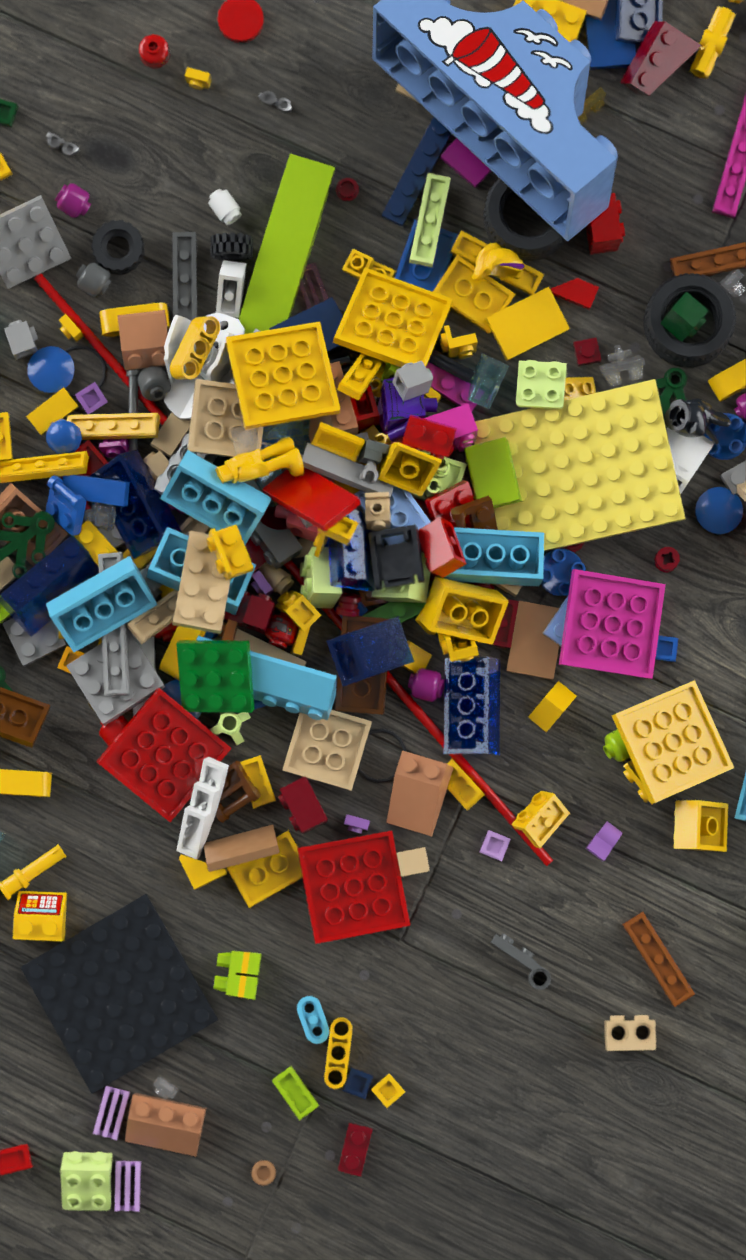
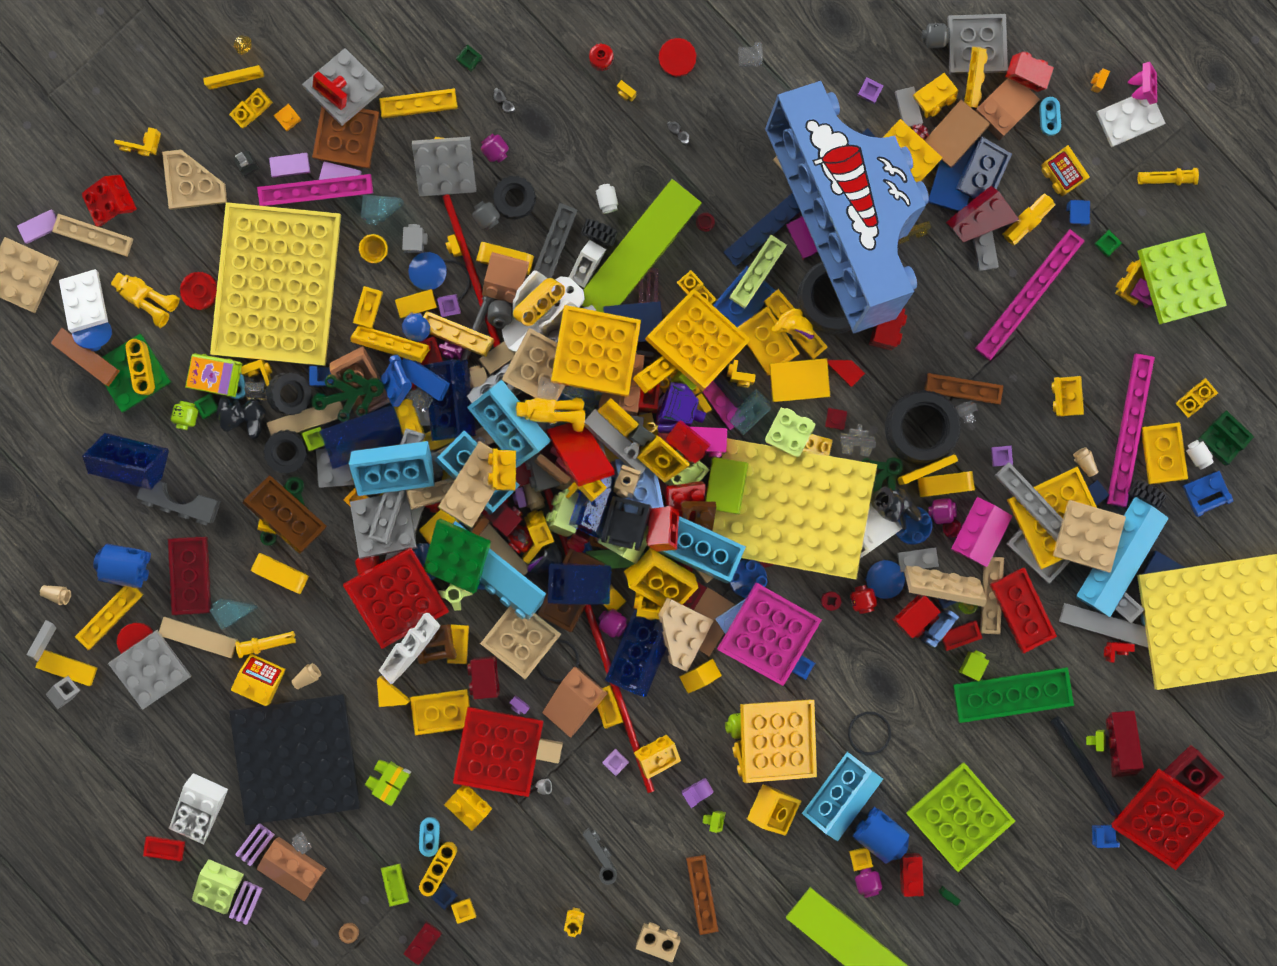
camera: 25 degrees right, 5 degrees up
medium nougat tile [204,825,280,872] -> none
light grey brick [392,361,433,401] -> none
dark green brick [660,292,708,342] -> none
none -> white slope [169,773,228,845]
none -> tan cone [292,663,321,689]
none -> yellow bracket [444,785,492,831]
none -> black hair [527,537,563,575]
none -> medium nougat tile [534,454,571,485]
none -> light grey hinge [536,779,552,795]
none -> yellow piece [564,908,585,937]
none -> tan plate [658,597,714,672]
none -> lime tile [702,811,726,833]
none -> red head [850,585,877,614]
none -> yellow tile [897,454,958,485]
none -> light grey plate [973,231,999,271]

